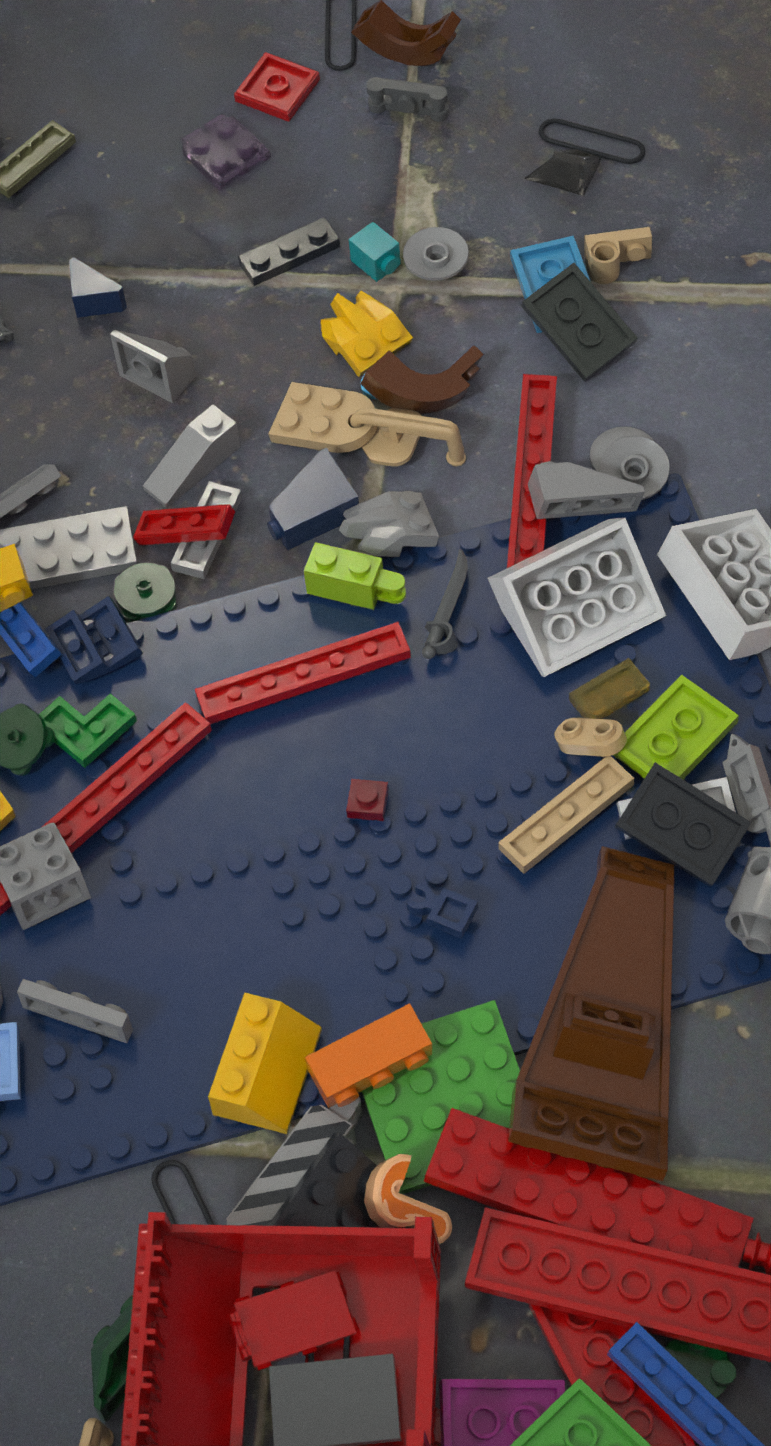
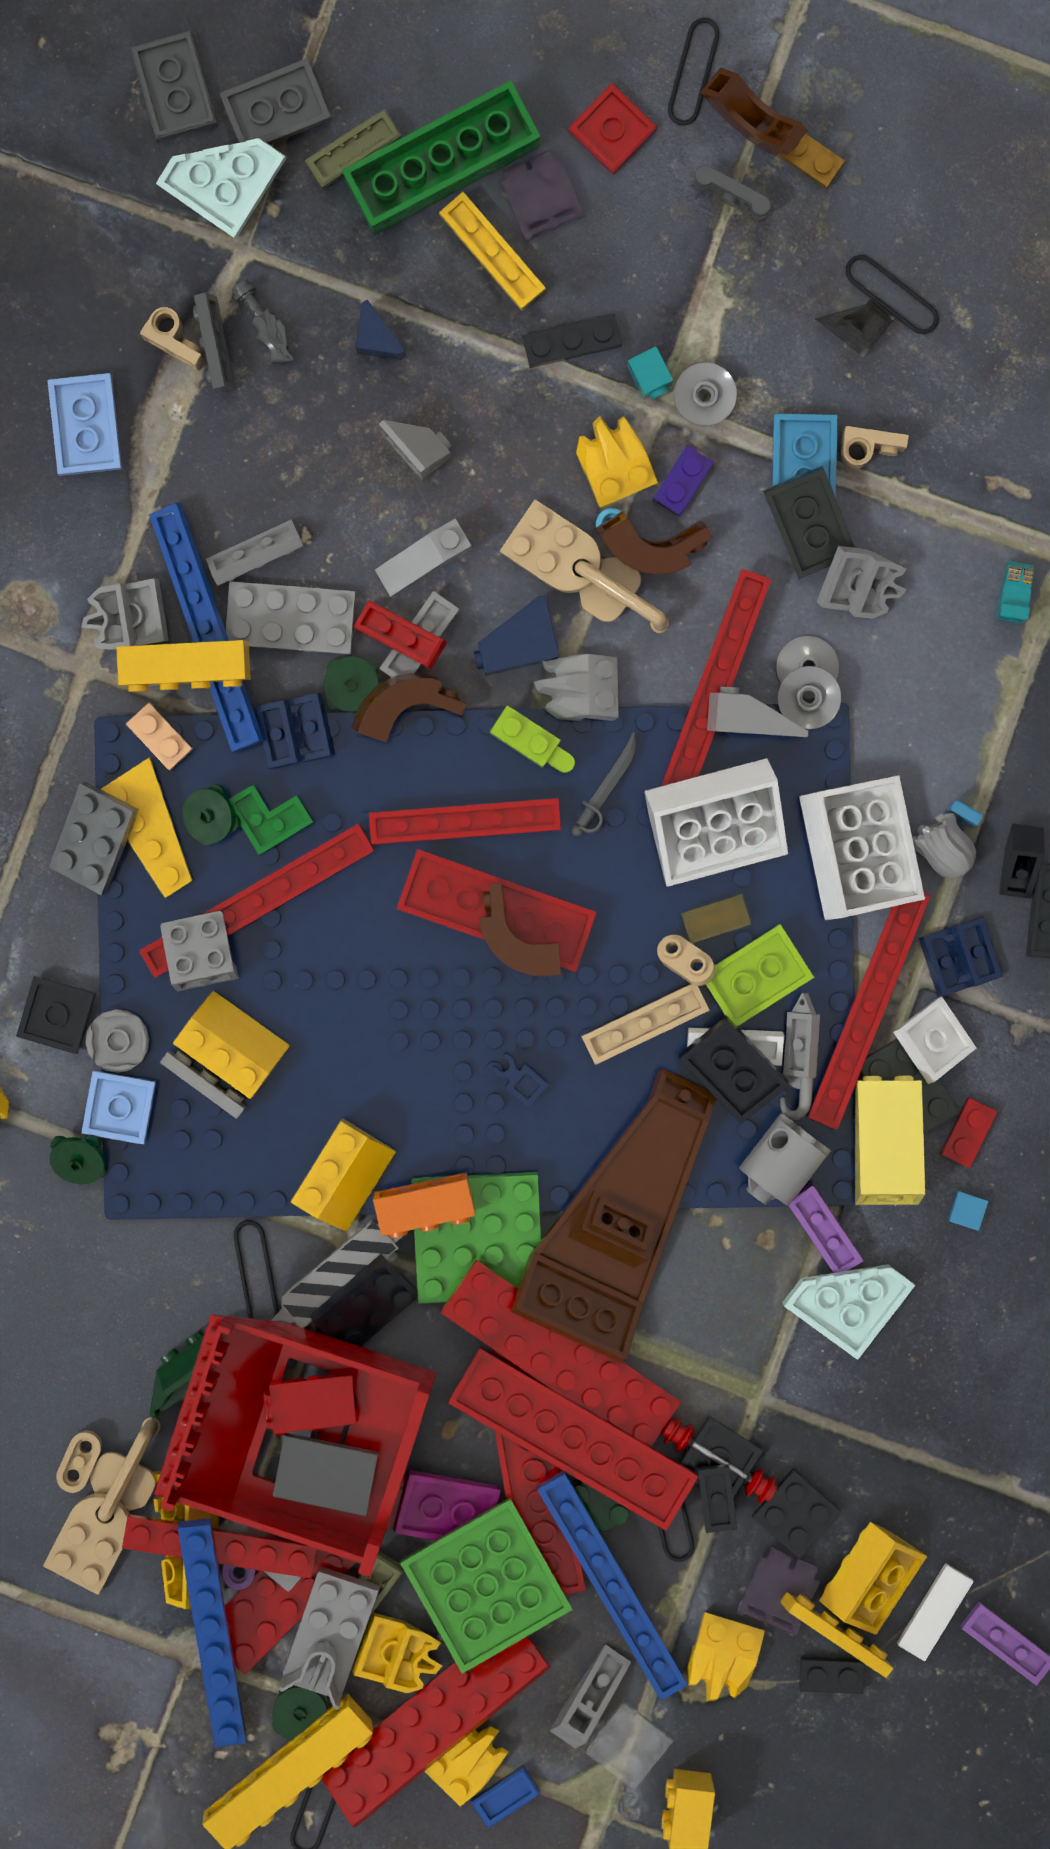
camera: 10 degrees right, 30 degrees up
dark red plate [346,779,389,821] -> none
light nougat animal [364,1154,452,1244] -> none
none -> yellow slope [173,990,291,1099]
none -> green brick [342,80,541,235]
none -> reddish brown arch [351,673,466,742]
none -> red plate [396,849,597,972]
none -> yellow plate [439,192,546,311]
none -> reddish brown arch [479,884,561,976]
none -> dark purple plate [653,445,713,517]
none -> pearl gold plate [776,134,845,190]
none -> light grey plate [817,546,907,619]

